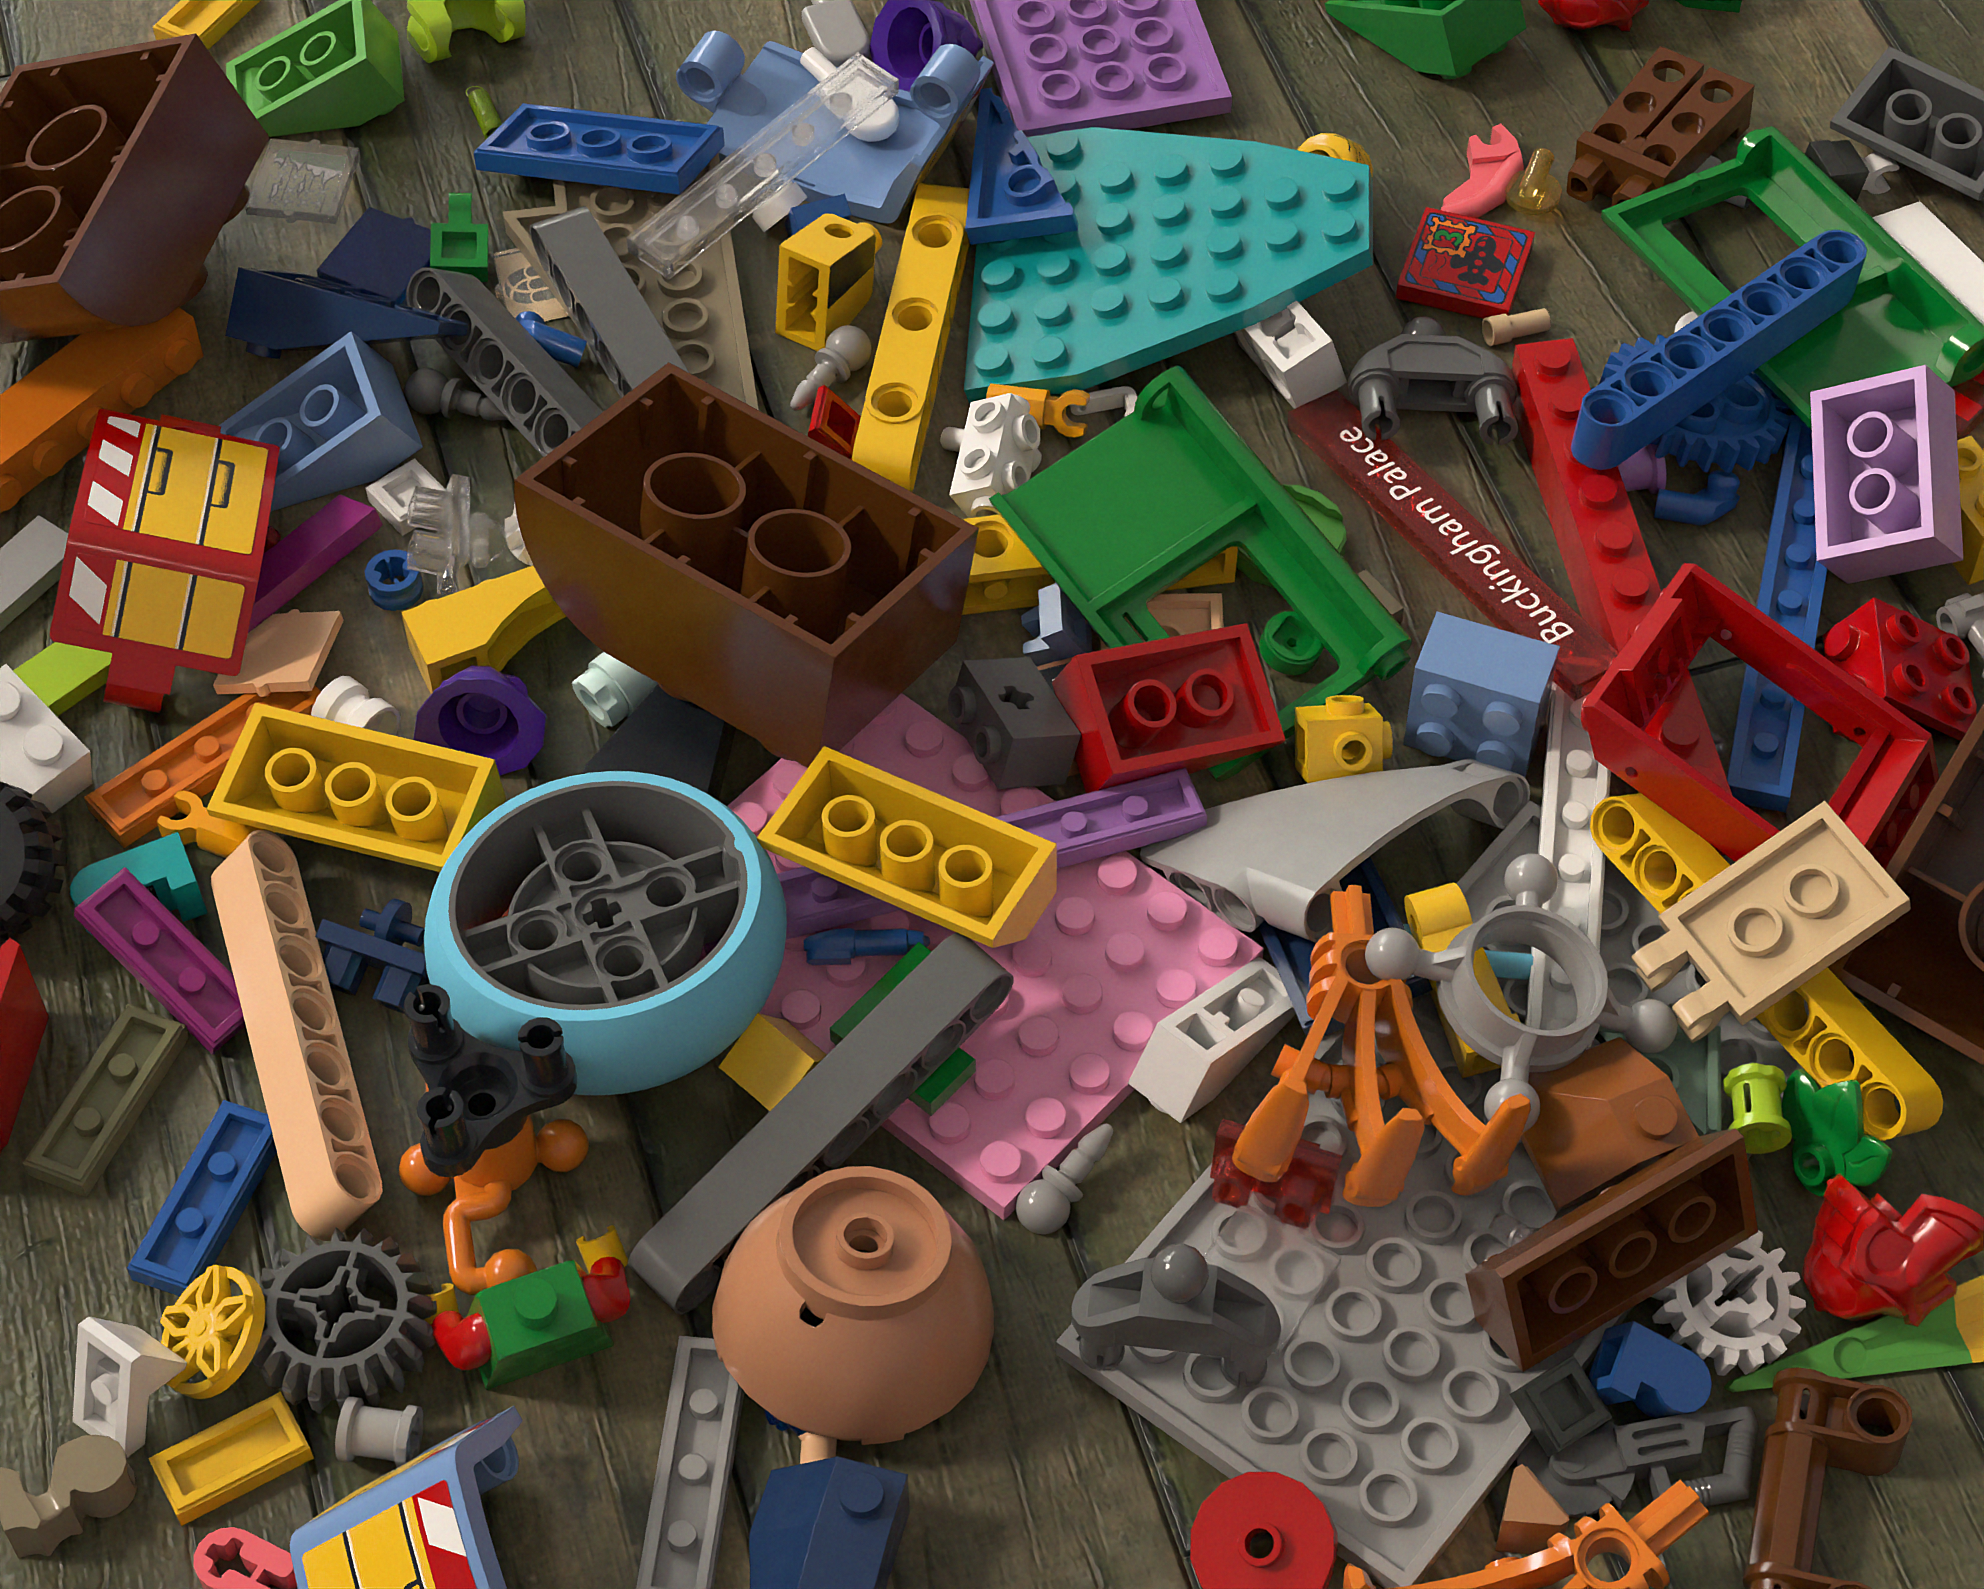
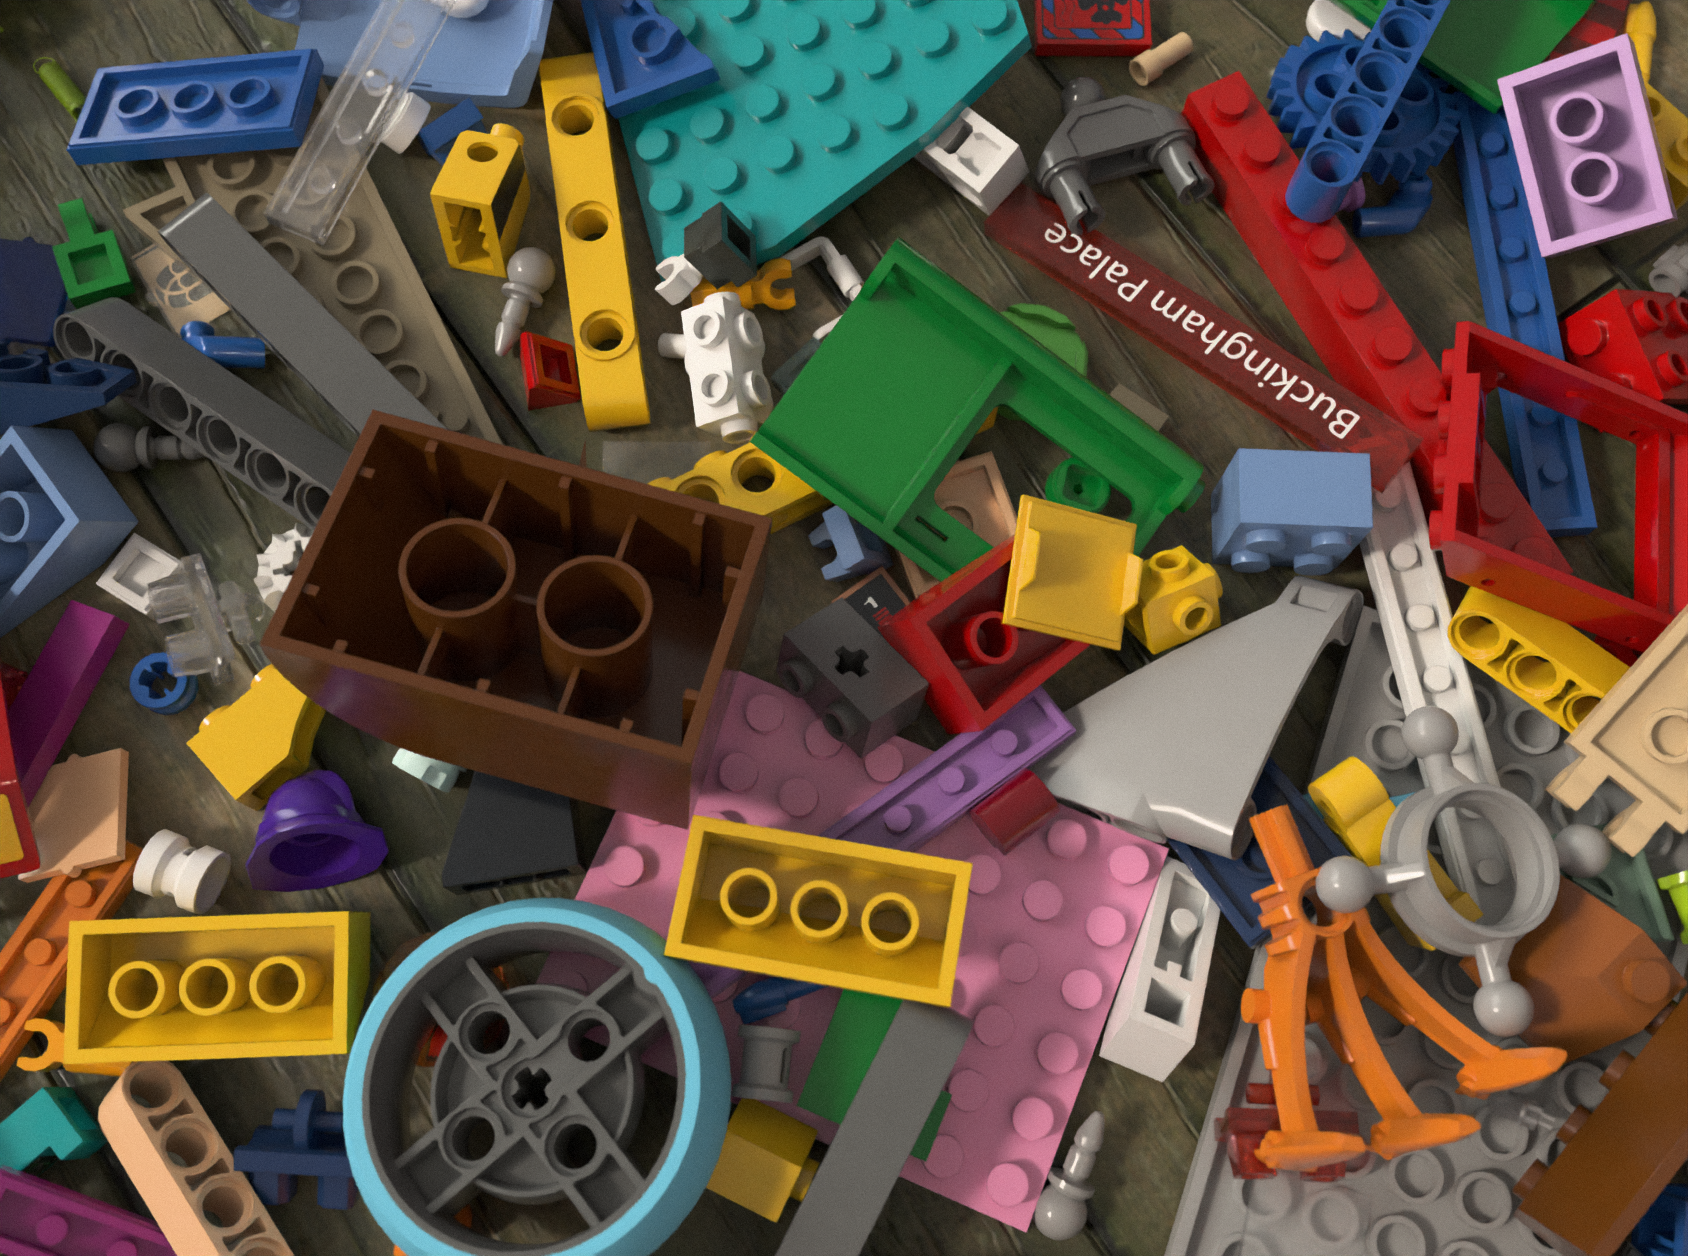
camera: 20 degrees left, 20 degrees up
none -> pearl dark grey piece [655,201,757,305]
none -> light grey bush [732,1025,801,1103]
none -> dark red piece [970,768,1060,856]
none -> yellow piece [1002,494,1143,651]

